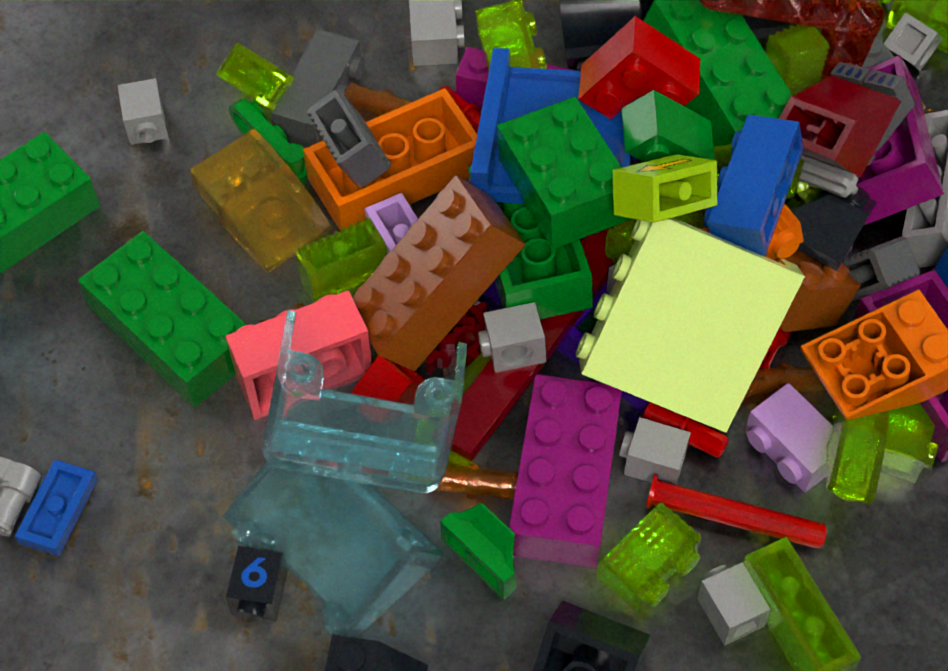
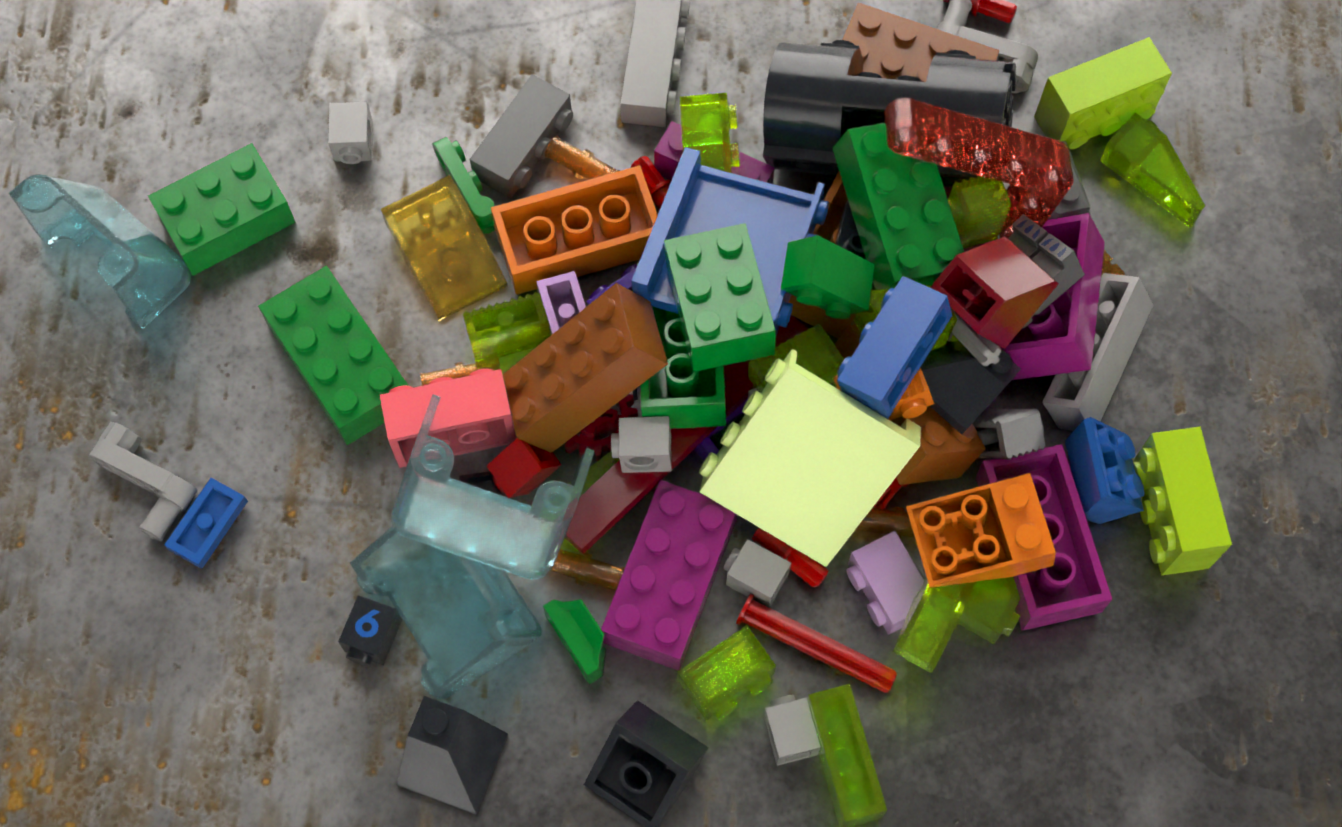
camera: 10 degrees right, 10 degrees up
clear neon green slope [215,42,295,111] -> none
dark grey brick [307,89,391,188] -> none
red brick [578,16,701,119] -> none
lime brick [612,154,717,223] -> none
light grey brick [884,12,943,71] -> none

